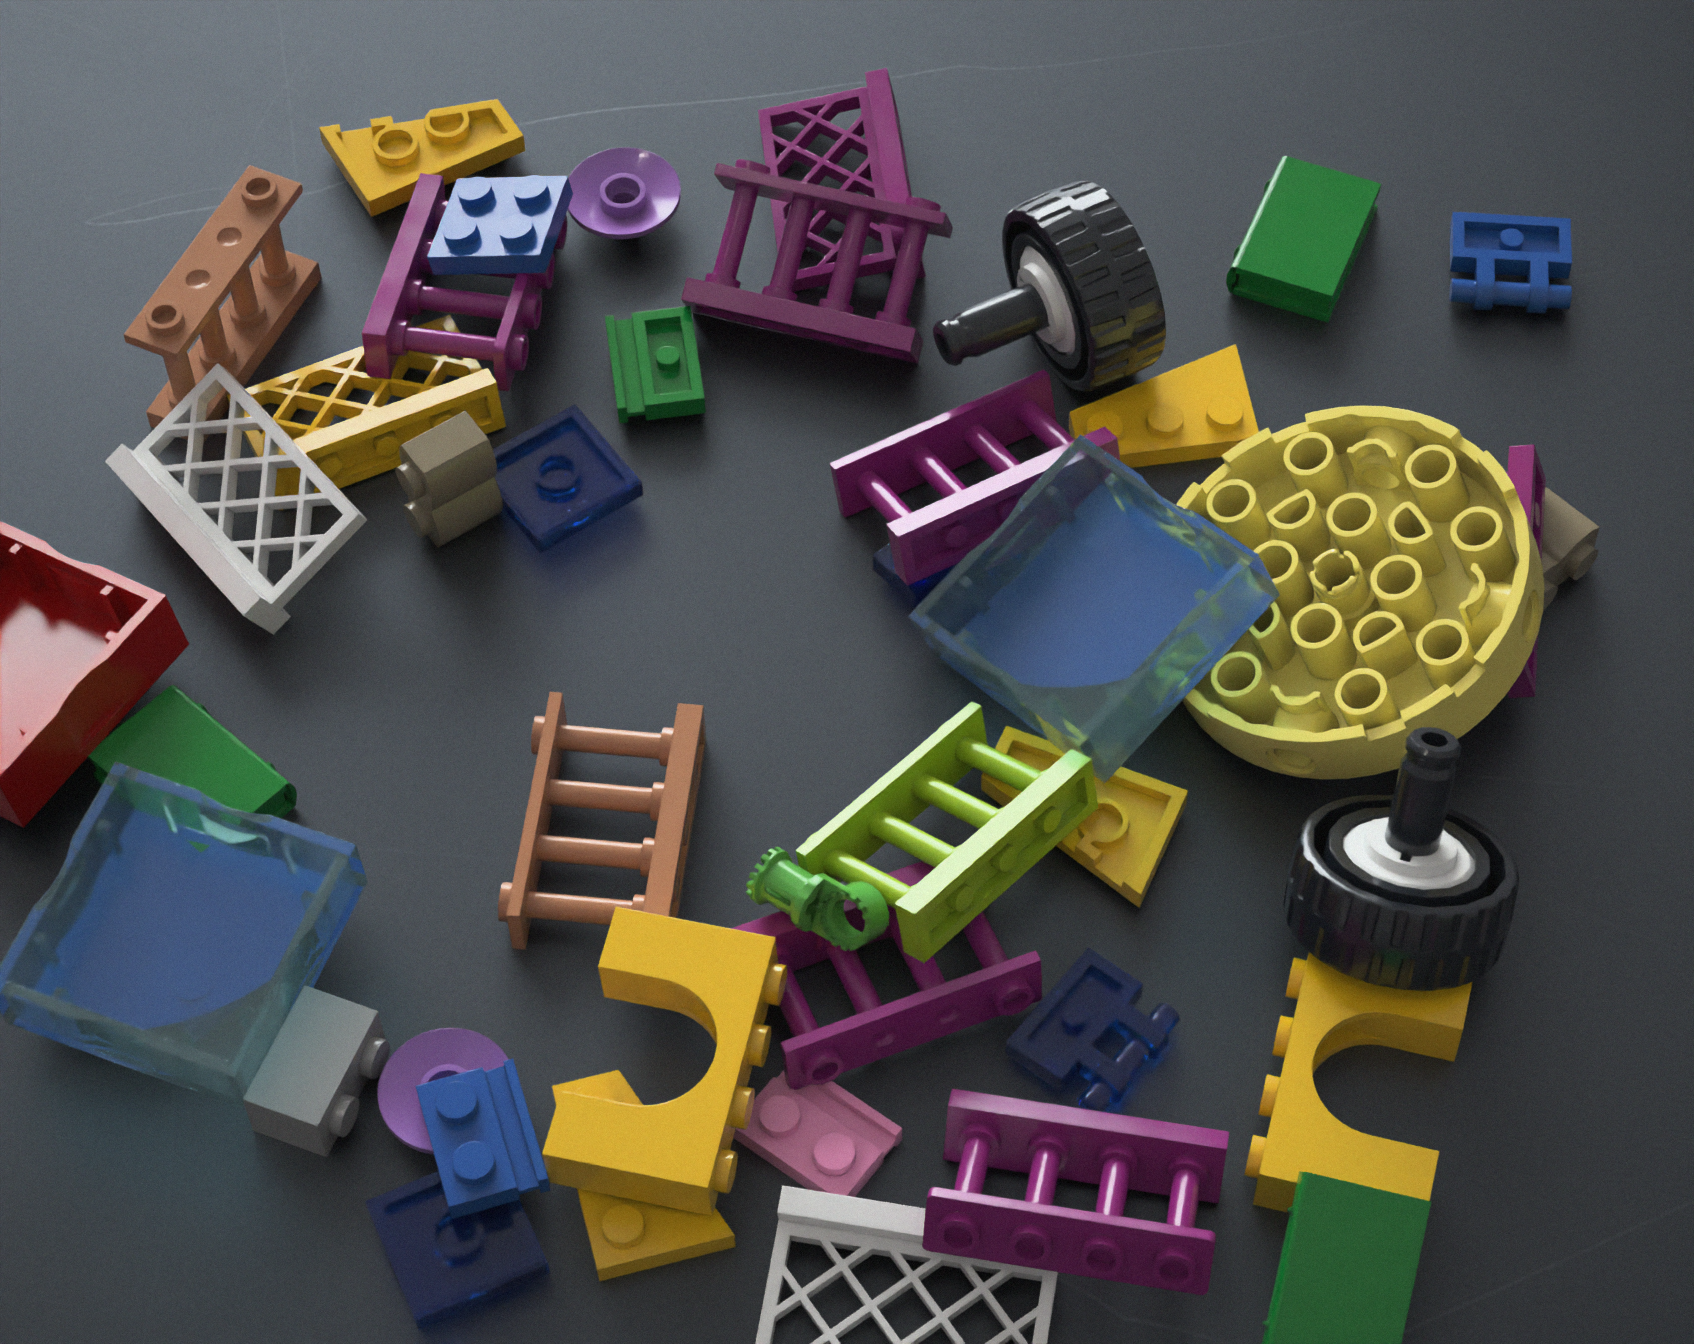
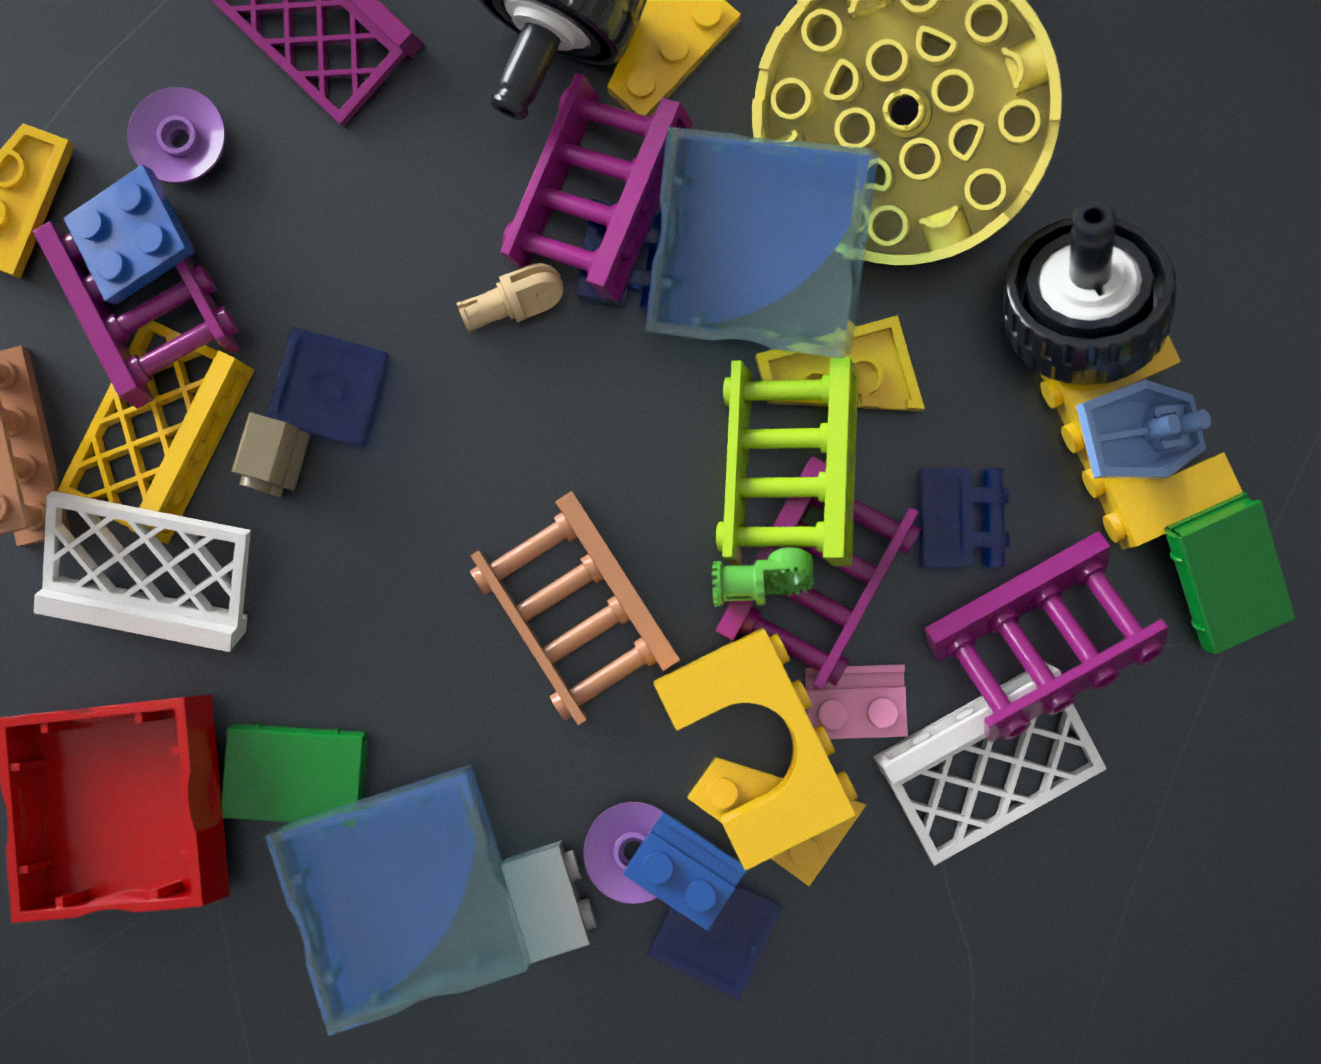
camera: 40 degrees left, 30 degrees up
green plate [605,306,706,424] -> none
magenta fence [681,159,953,364] -> none
none -> tan arm [457,263,563,332]
none -> medium blue piece [1076,379,1211,479]

